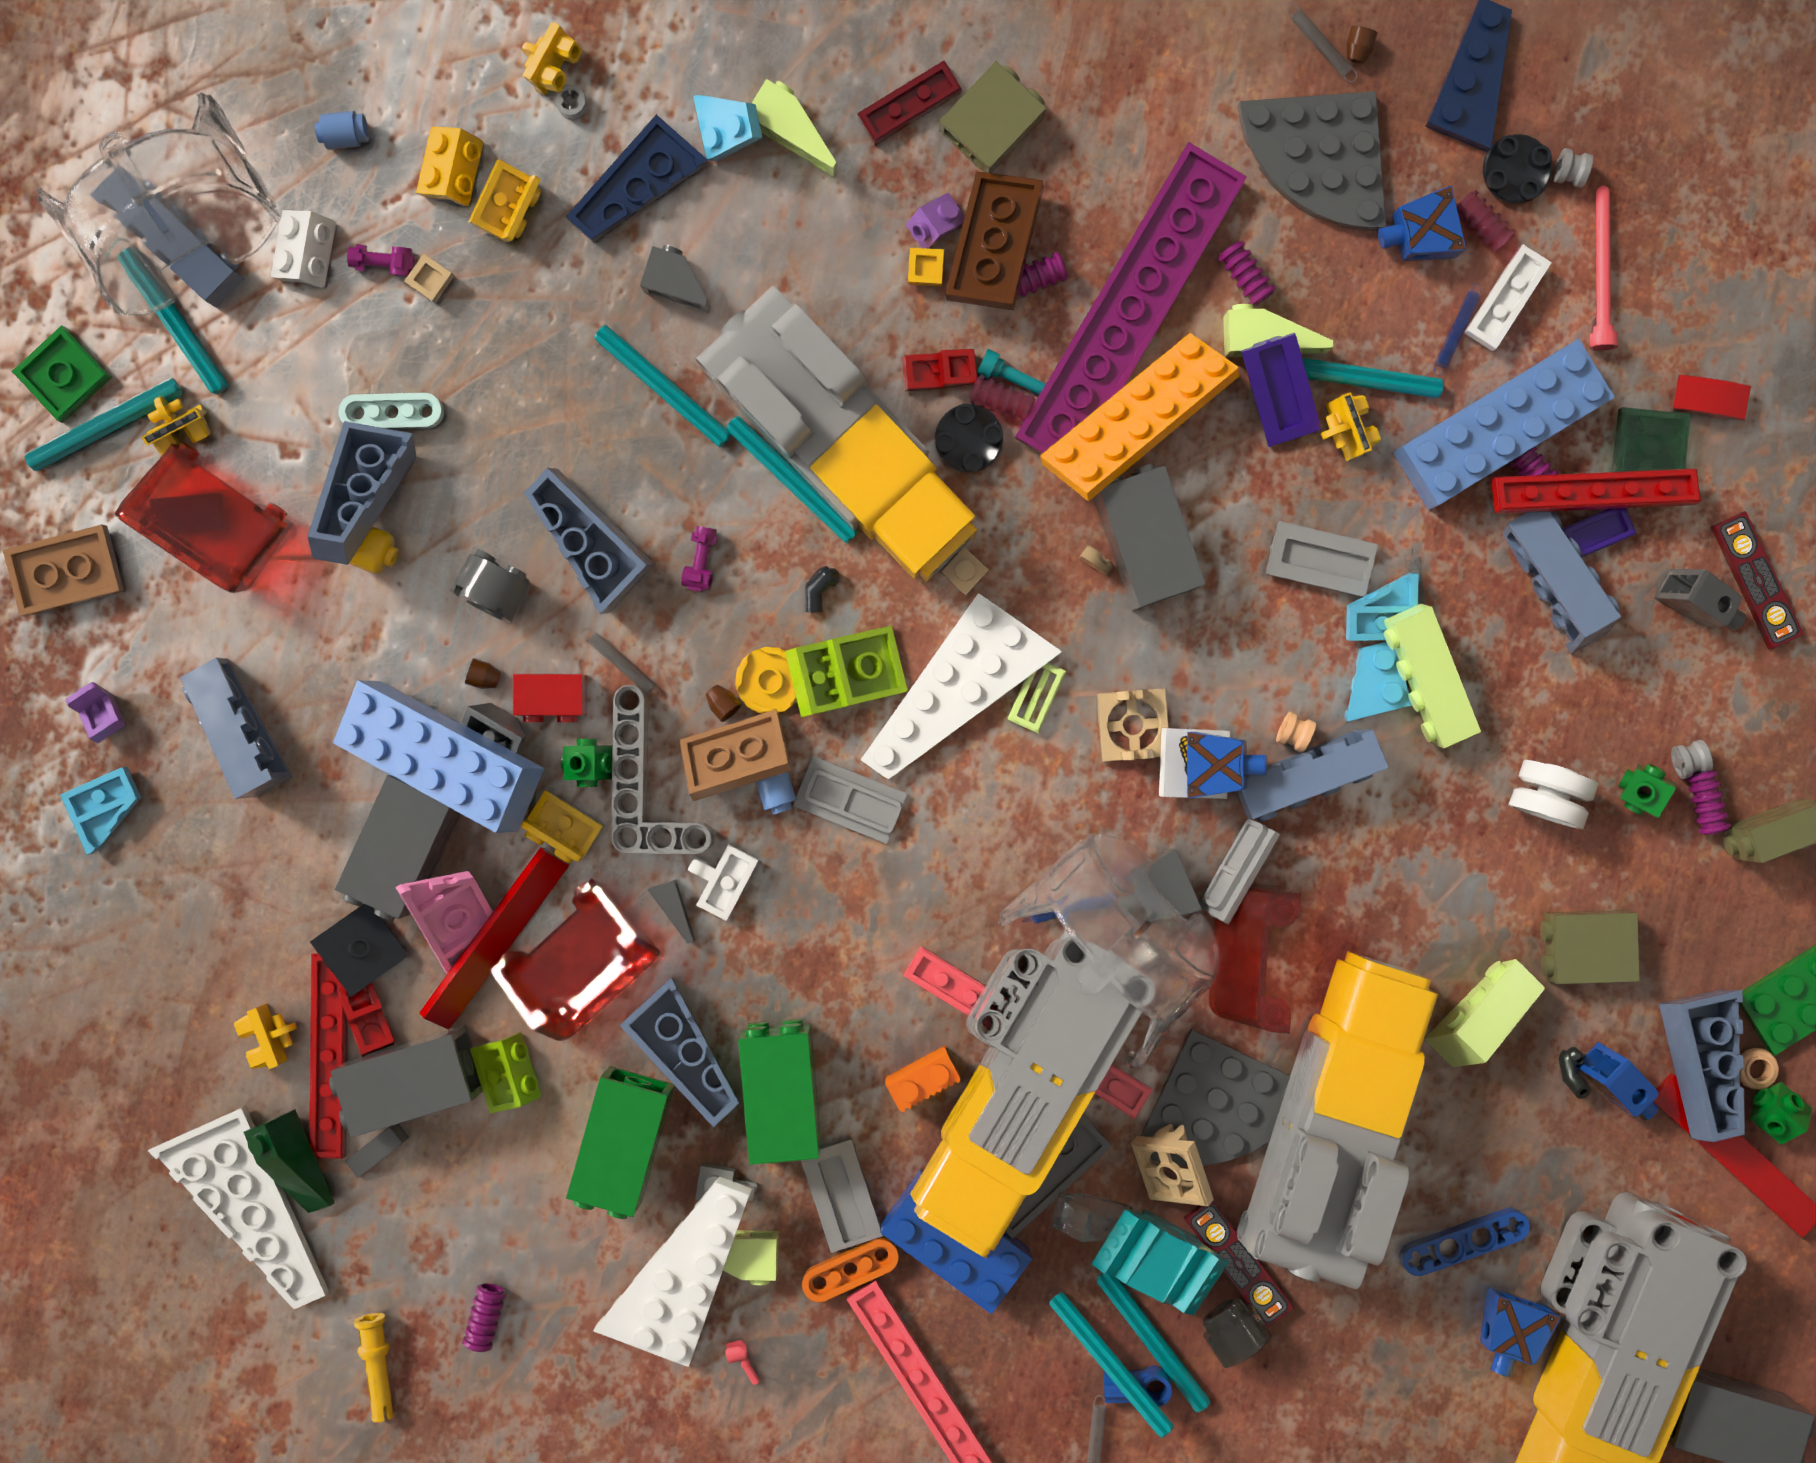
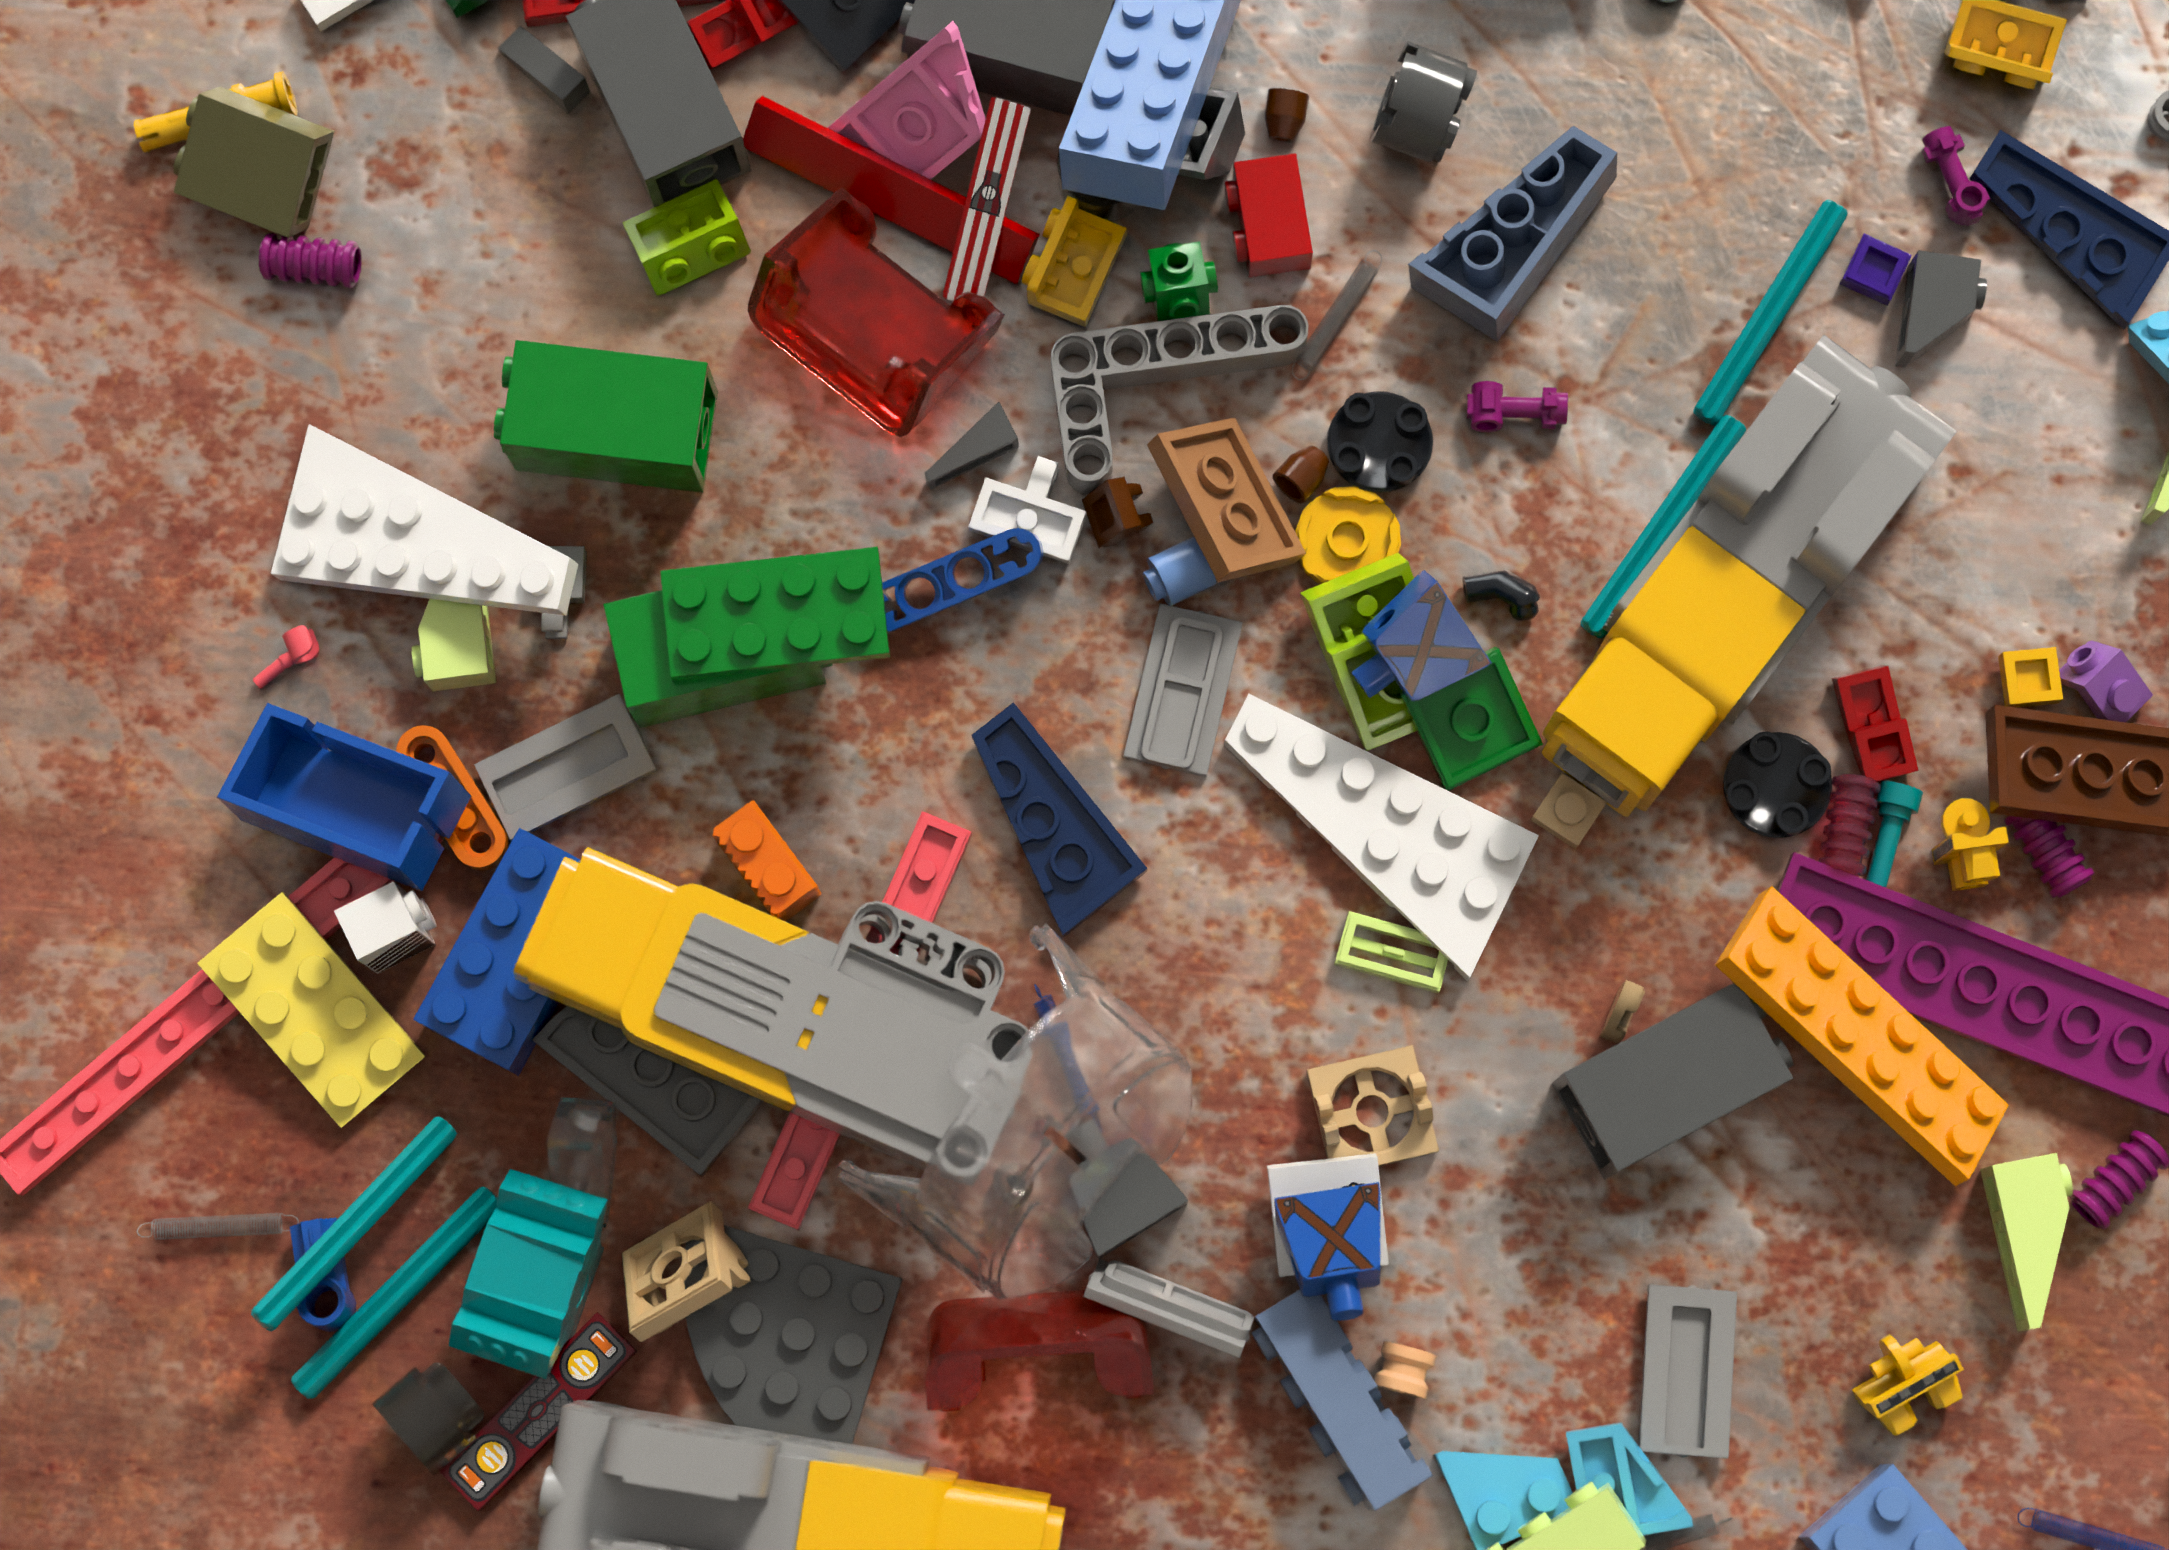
camera: 85 degrees right, 10 degrees down
sand blue wedge [619,977,739,1127] -> none
dark purple piece [1241,332,1321,447] -> none
teal axle [1302,358,1444,398] -> none
none -> olive brick [173,86,335,238]
none -> light yellow plate [197,892,426,1128]
none -> blue piece [217,703,471,891]
none -> white brick [334,881,437,974]
none -> green plate [660,547,890,681]
none -> blue beam [882,528,1044,633]
none -> sticker [943,97,1031,309]
none -> dark blue wing [971,702,1148,938]
none -> reddish brown tile [1082,477,1154,548]
none -> black dish [1327,391,1433,493]
none -> blue torso [1351,570,1492,701]
none -> green tile [1399,647,1543,791]
none -> dark purple tile [1840,233,1912,306]
none -> magenta bar [1921,126,1990,226]
none -> yellow hips [1931,798,2009,891]

